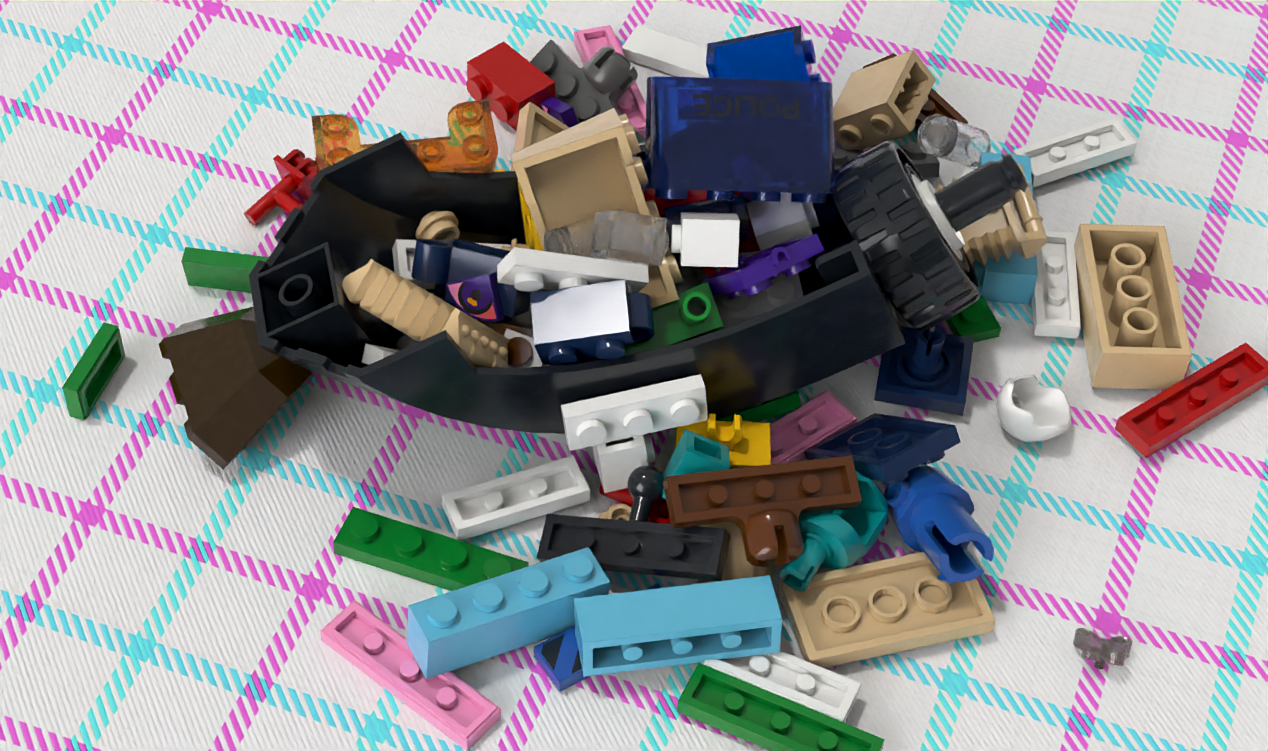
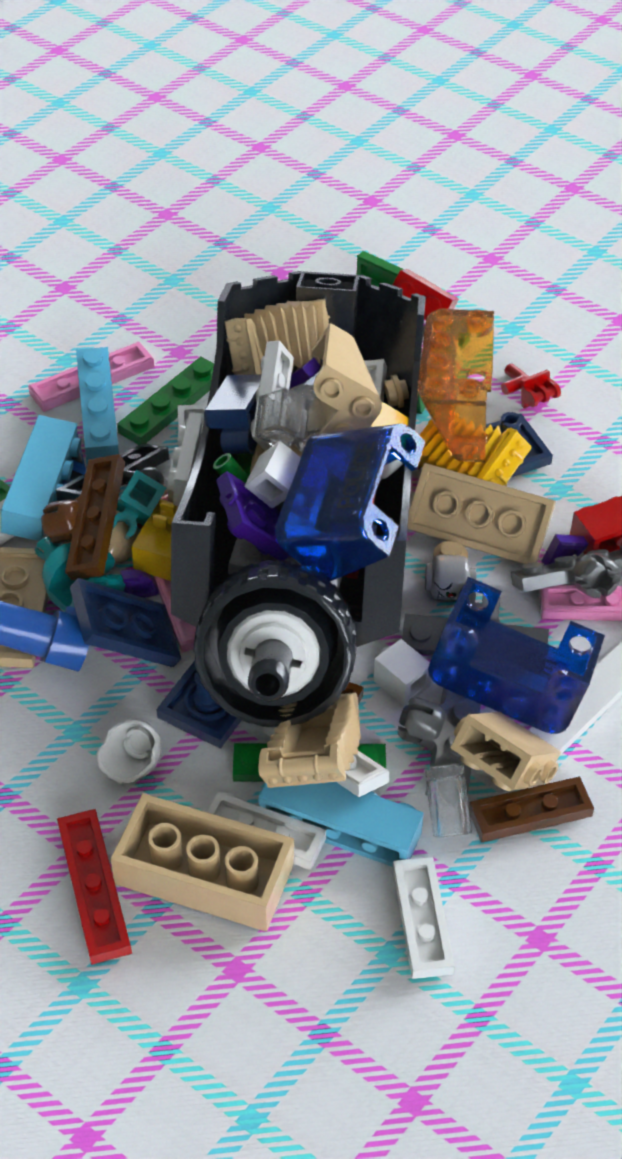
camera: 110 degrees right, 0 degrees up
none -> red brick [392,269,459,327]

